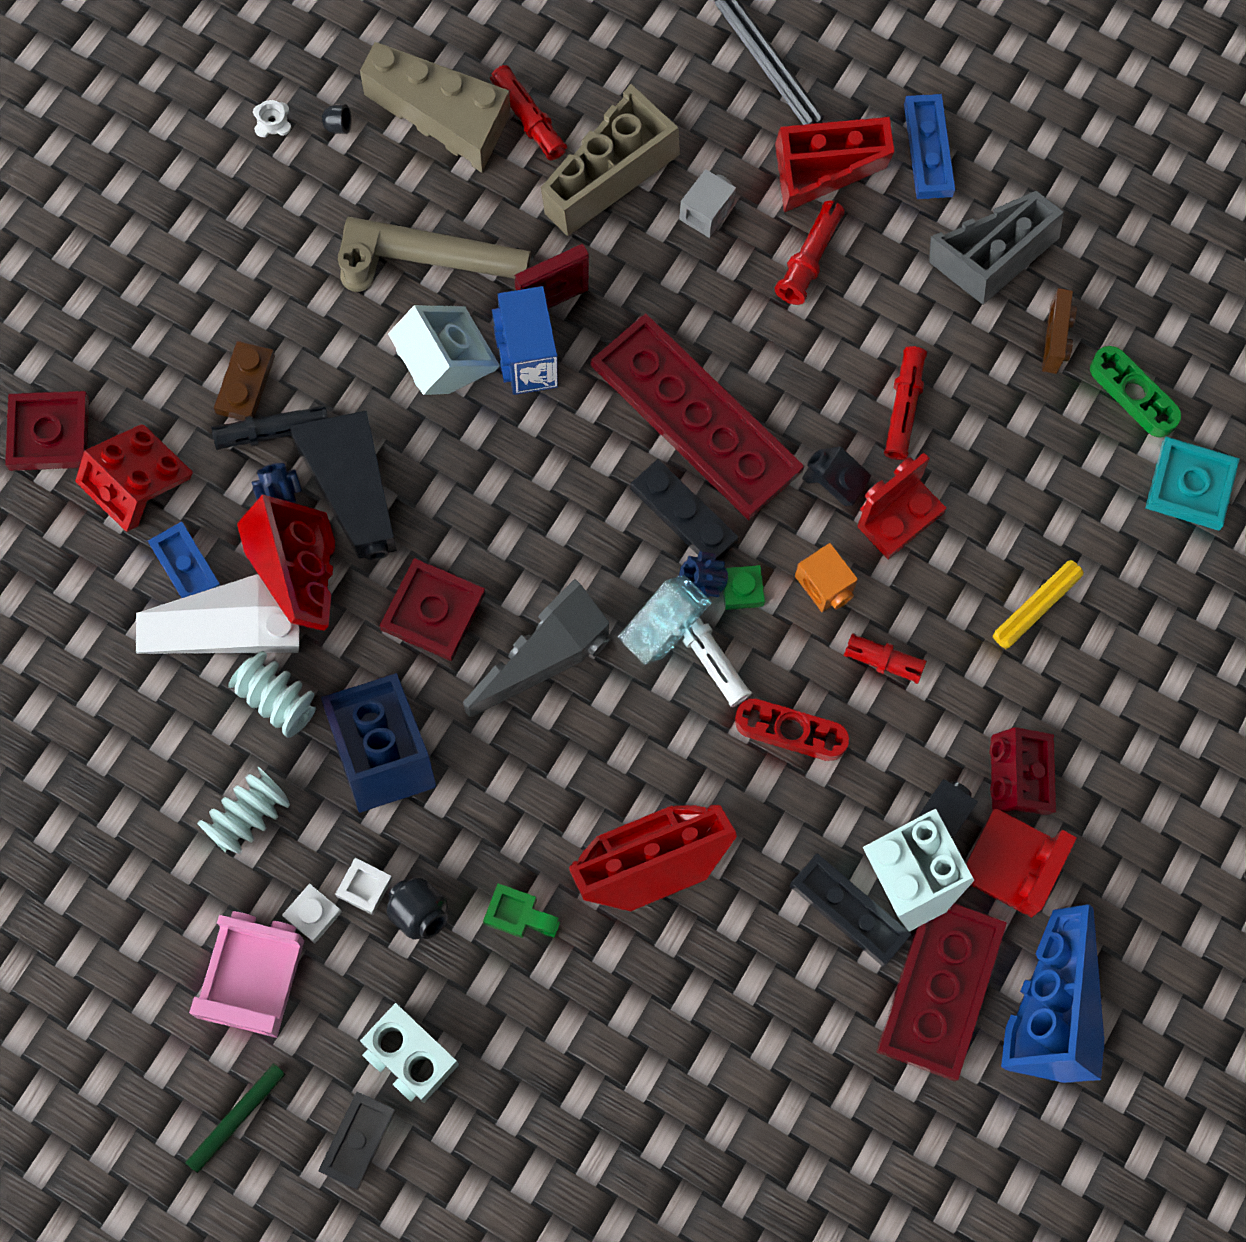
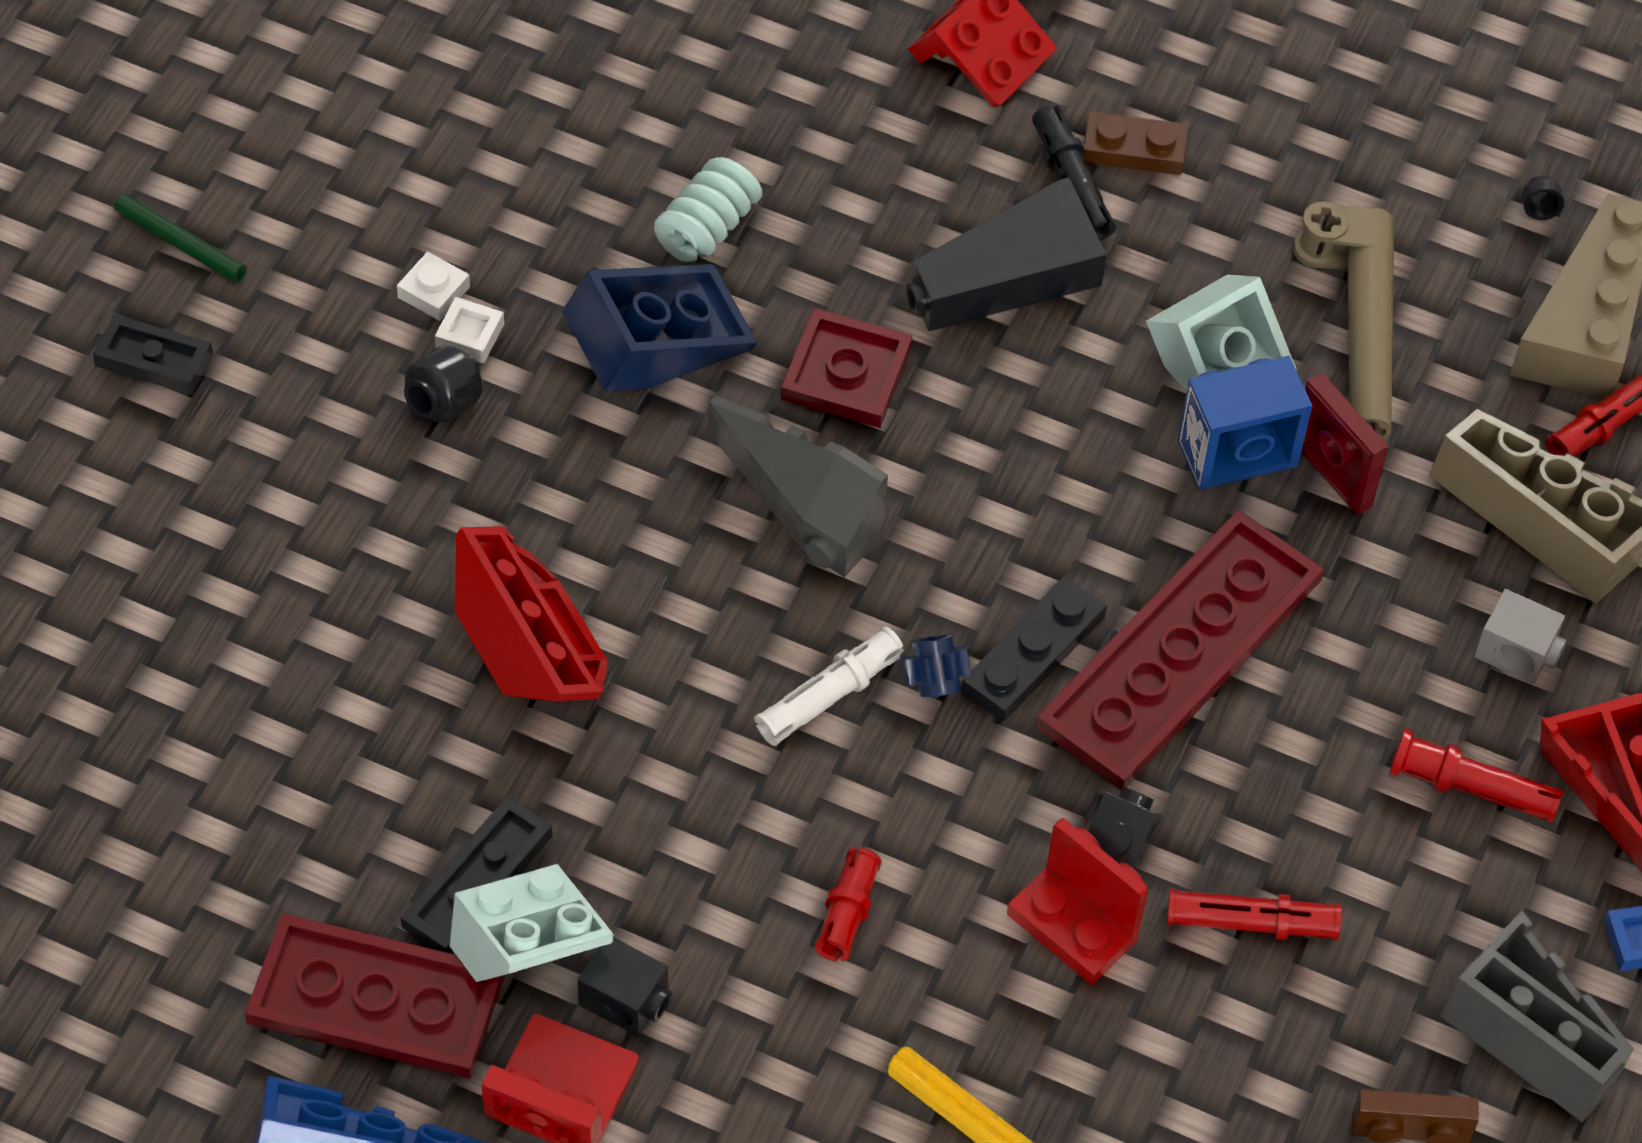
camera: 85 degrees right, 15 degrees down
white wedge [136,574,299,654] -> none
blue plate [148,522,221,598] -> none
bright pink panel [189,911,305,1038] -> none
light aqua piece [197,766,290,854] -> none
red wedge [237,494,335,631] -> none
dark blue gear [251,463,302,503] -> none
white plate [253,100,291,137] -> none
light aqua brick [360,1003,459,1103] -> none
green plate [483,883,560,938] -> none
clear light blue brick [618,575,712,665] -> none
green plate [723,565,765,610] -> none
red beam [735,699,849,761] -> none
orange brick [795,543,858,612] -> none
dark red bracket [989,727,1056,815] -> none

